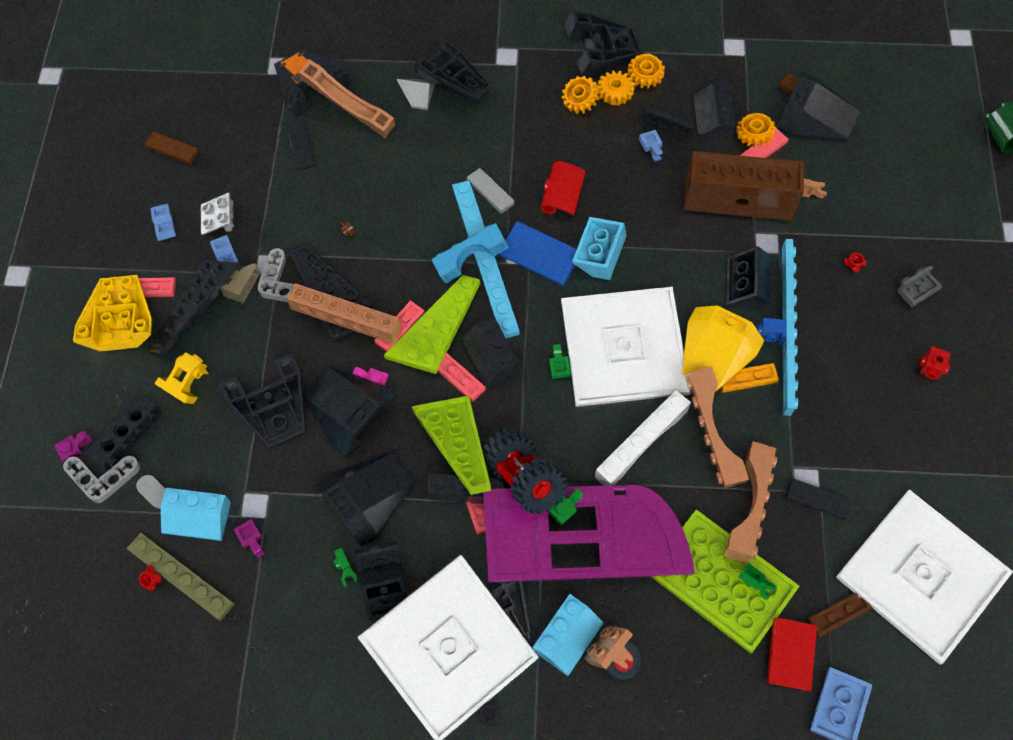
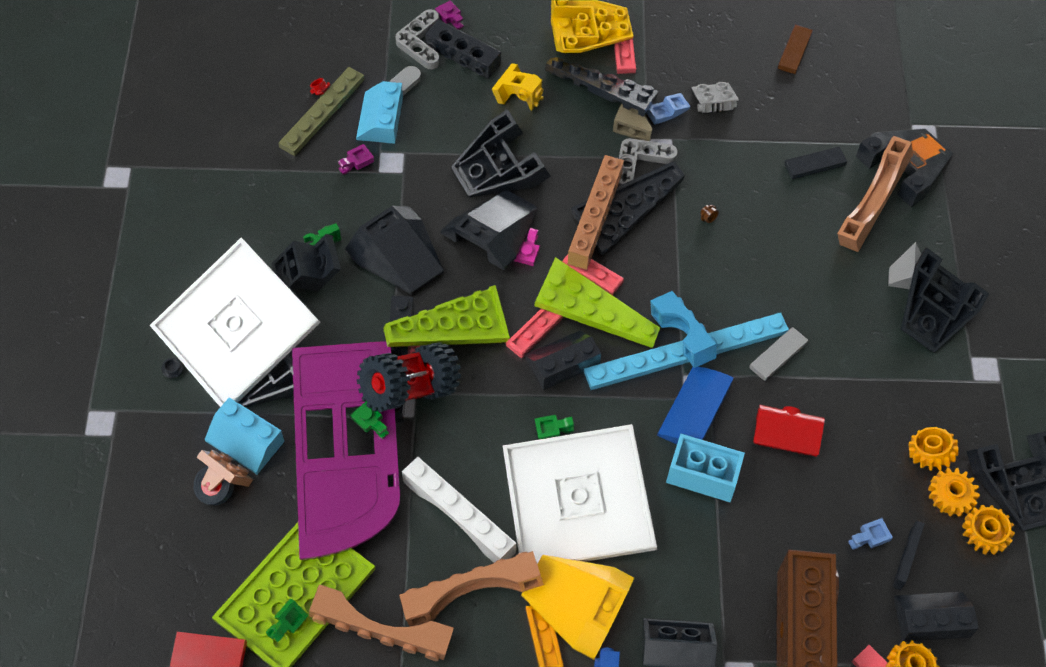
camera: 85 degrees right, 5 degrees down
medium blue slope [150,203,176,241] -> none

